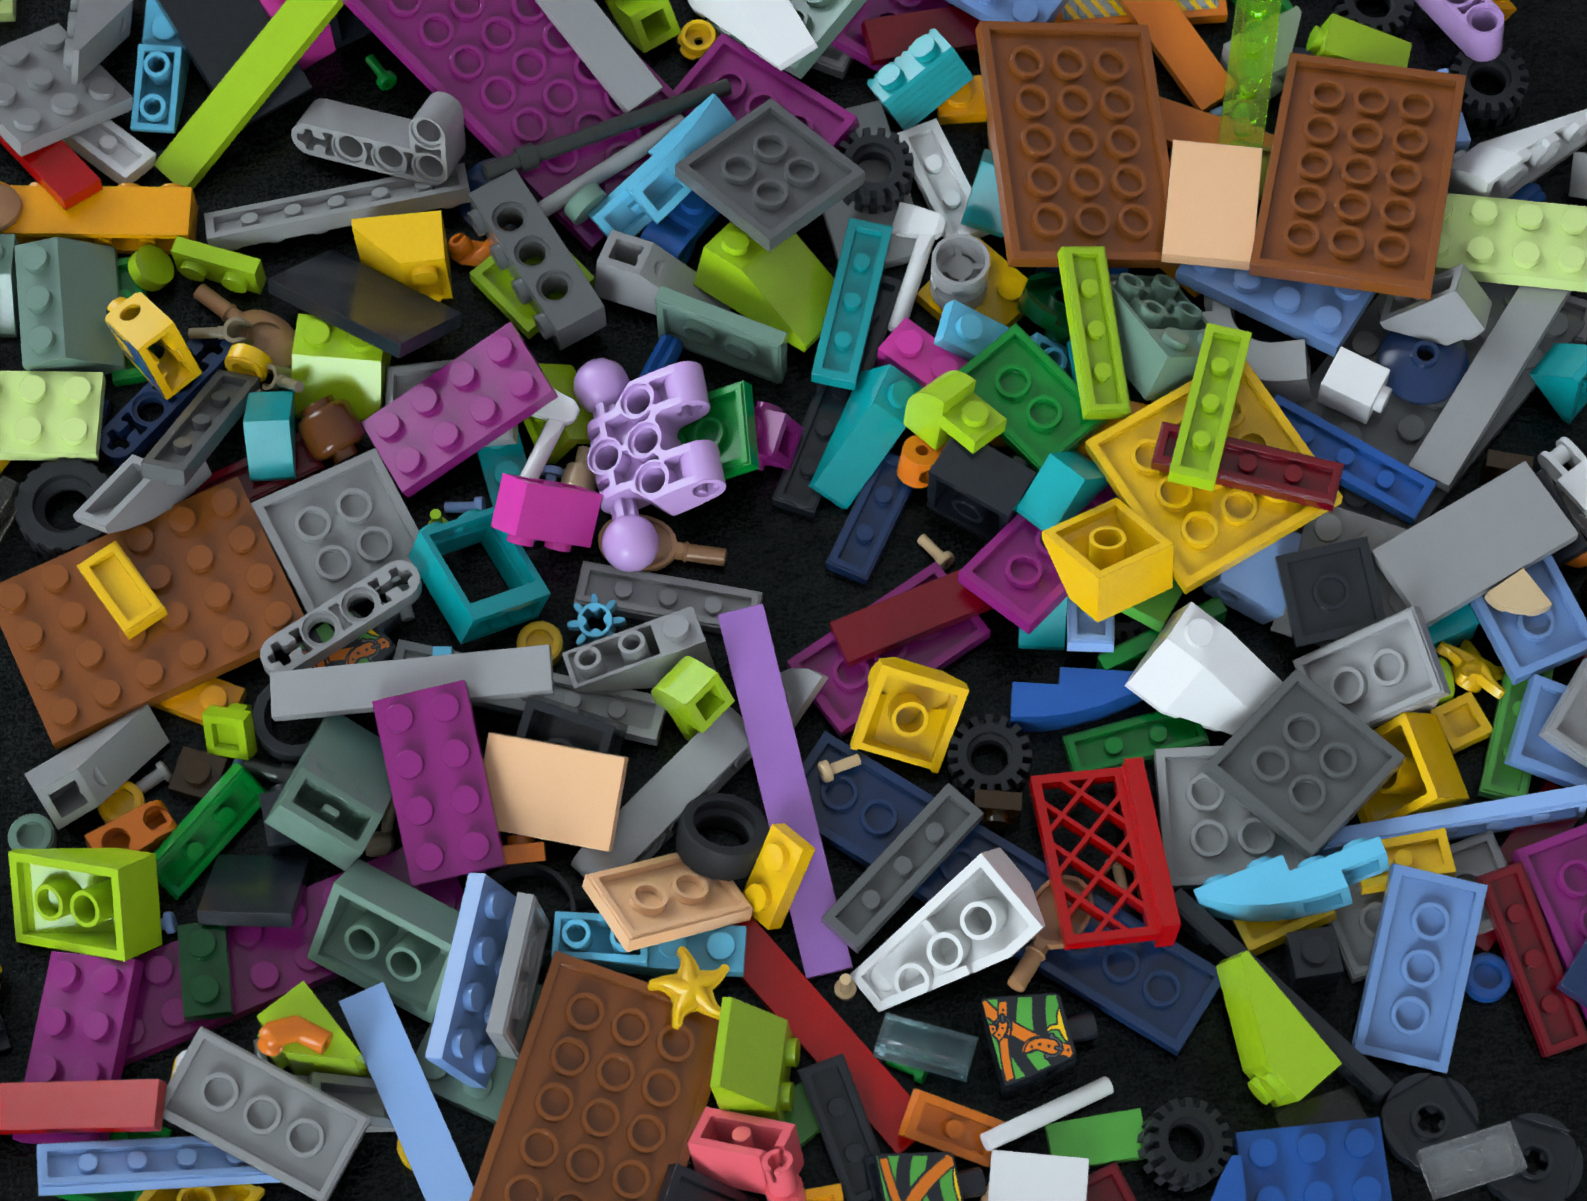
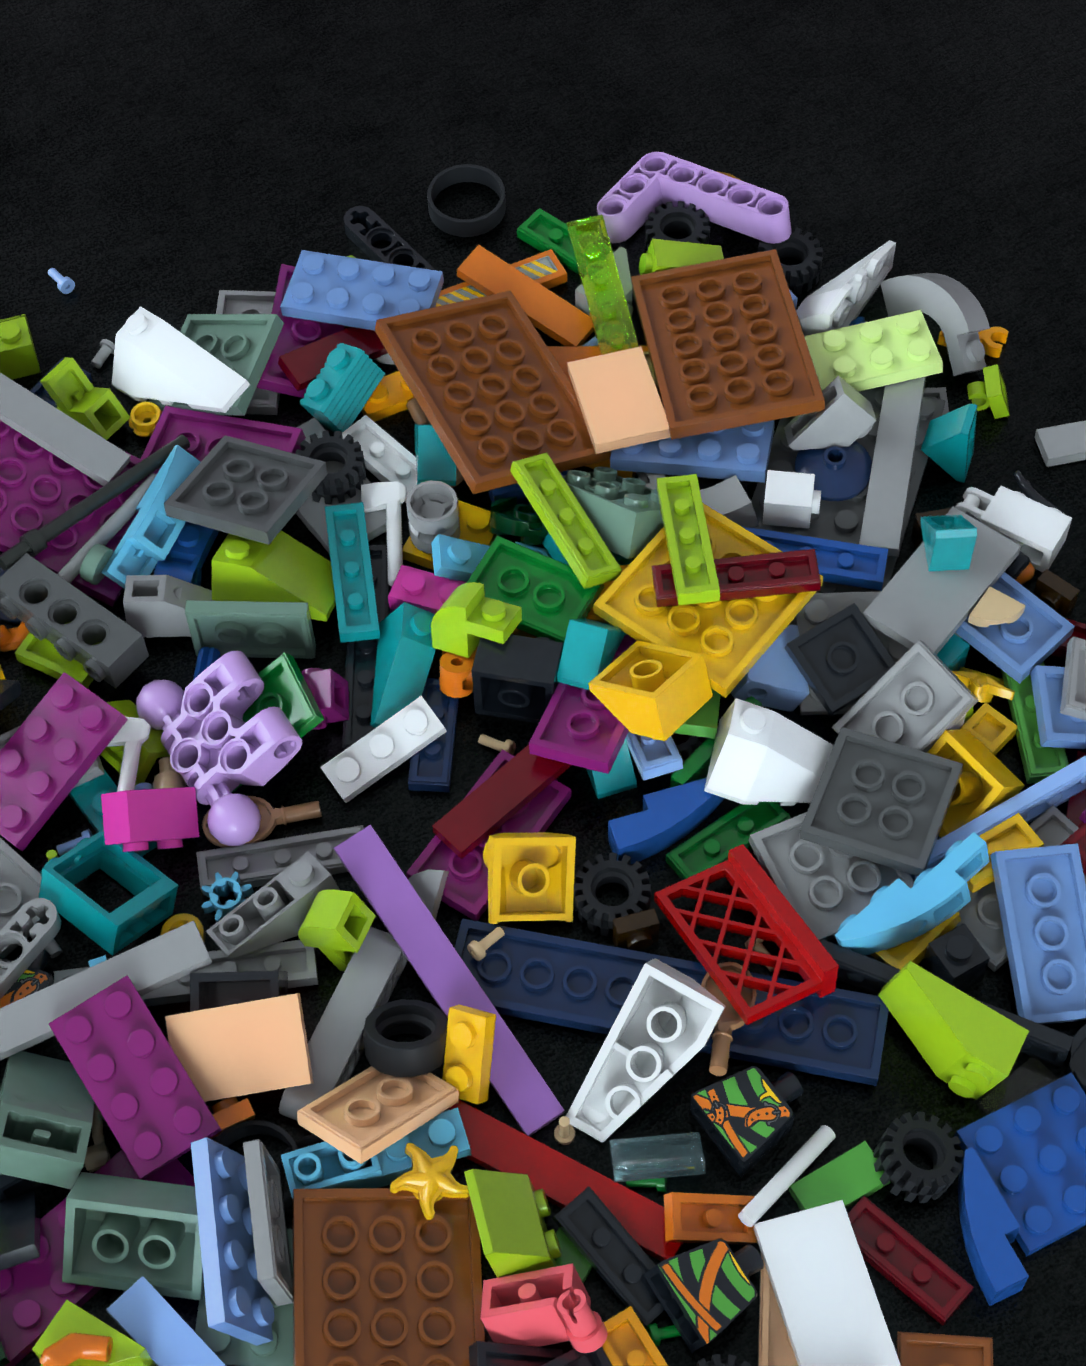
camera: 20 degrees left, 10 degrees down
dark grey plate [822,783,984,953] -> none
none -> white plate [320,696,447,803]
none -> teal slope [921,515,977,571]

